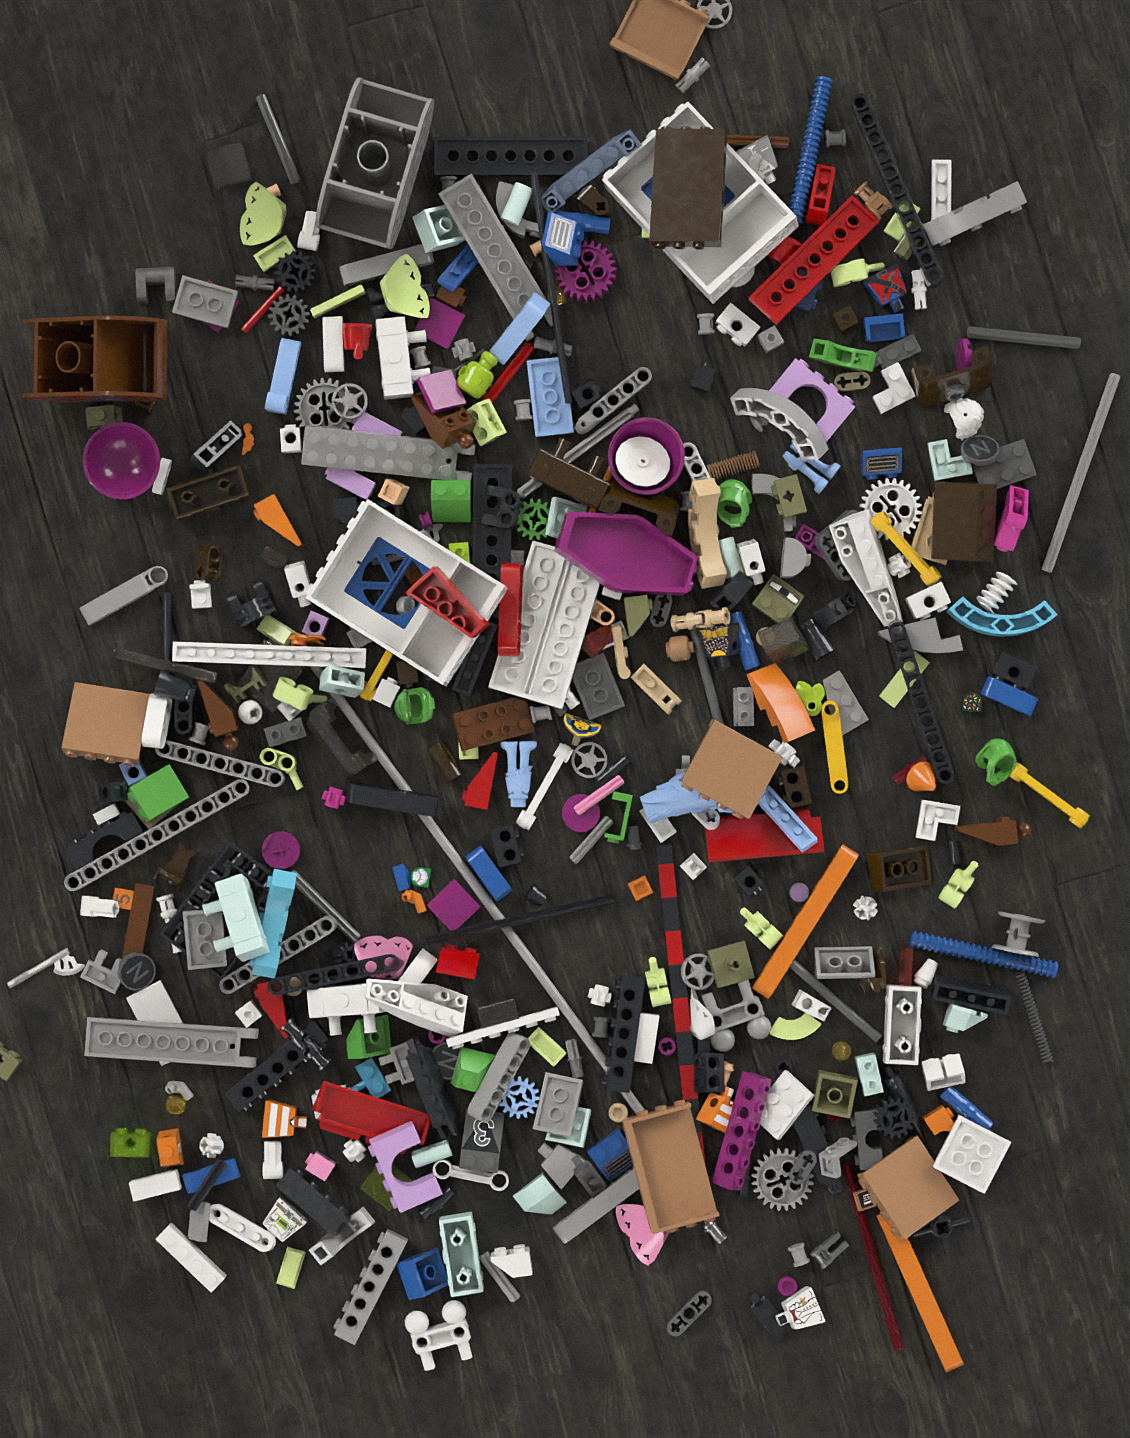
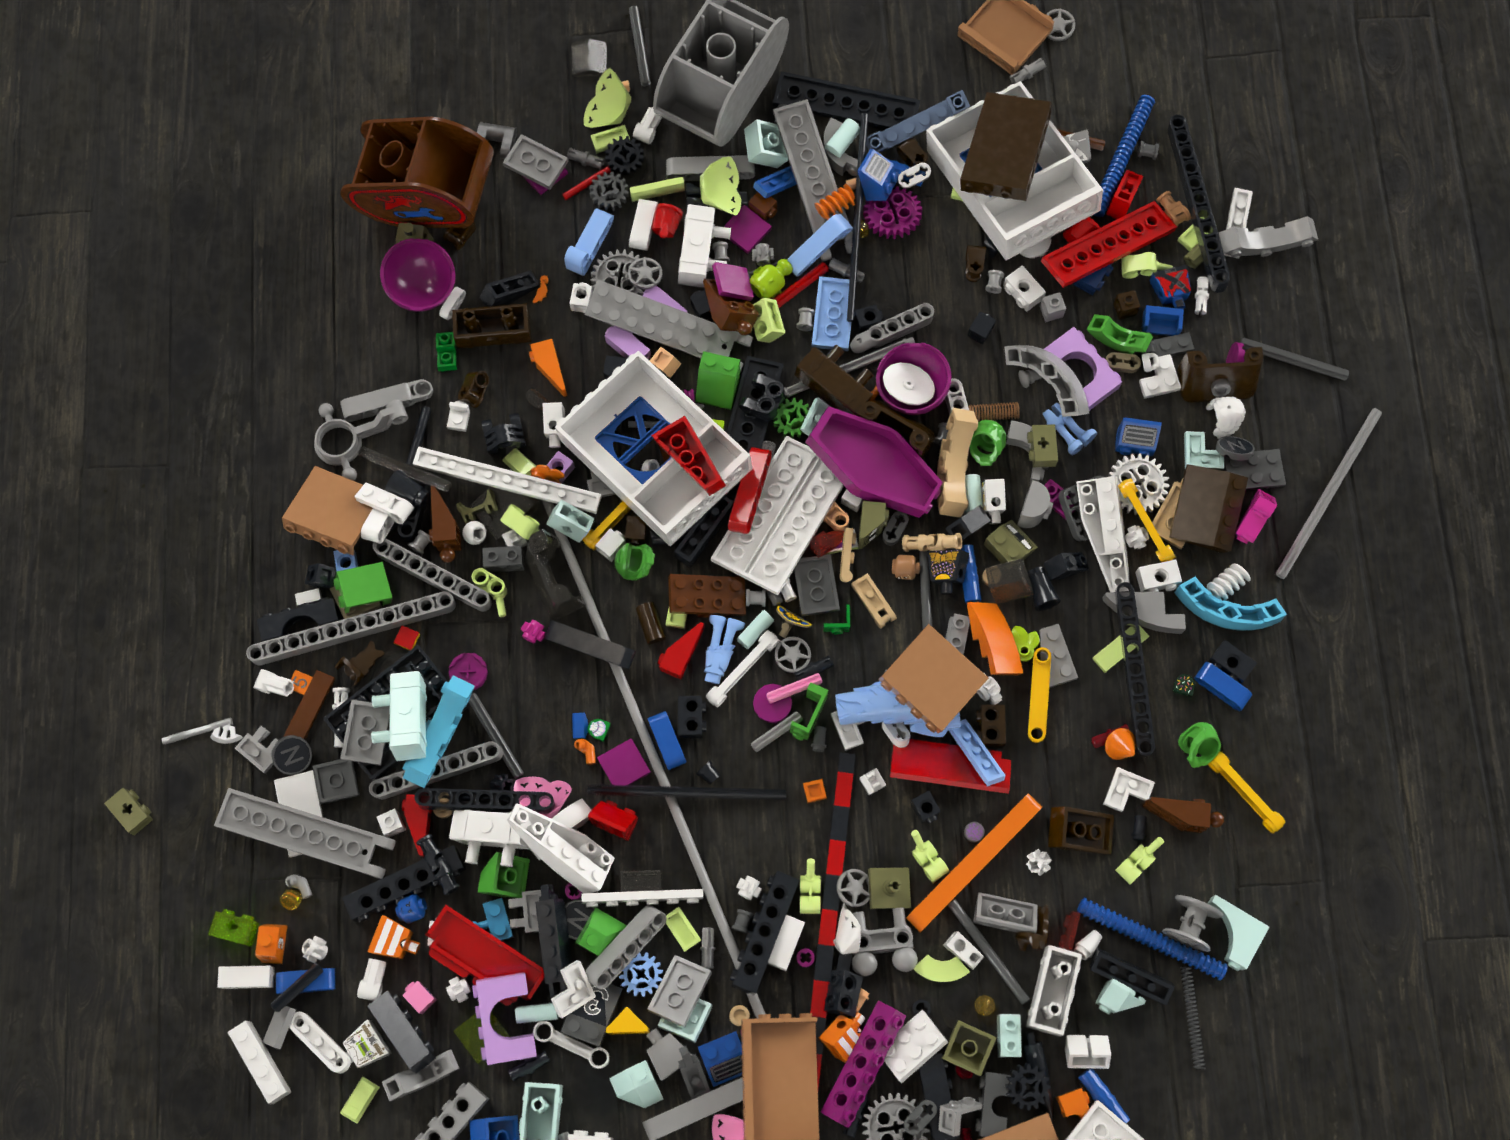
camera: 10 degrees right, 15 degrees down
none -> dark grey plate [313,759,360,805]
none -> light grey piece [314,400,408,481]
none -> white plate [355,482,414,524]
none -> red tile [393,626,420,651]
none -> blue head [395,894,427,924]
none -> green slope [436,332,457,371]
none -> white plate [551,960,596,1018]
none -> yellow slope [606,1007,650,1034]
none -> light aqua brick [737,610,774,649]
none -> orange piece [814,184,855,220]
none -> green bracket [823,605,850,635]
none -> white beam [898,163,931,188]
none -> dark brown piece [965,245,986,282]
none -> white tile [1141,353,1160,372]
none -> light aqua arch [1208,895,1269,971]

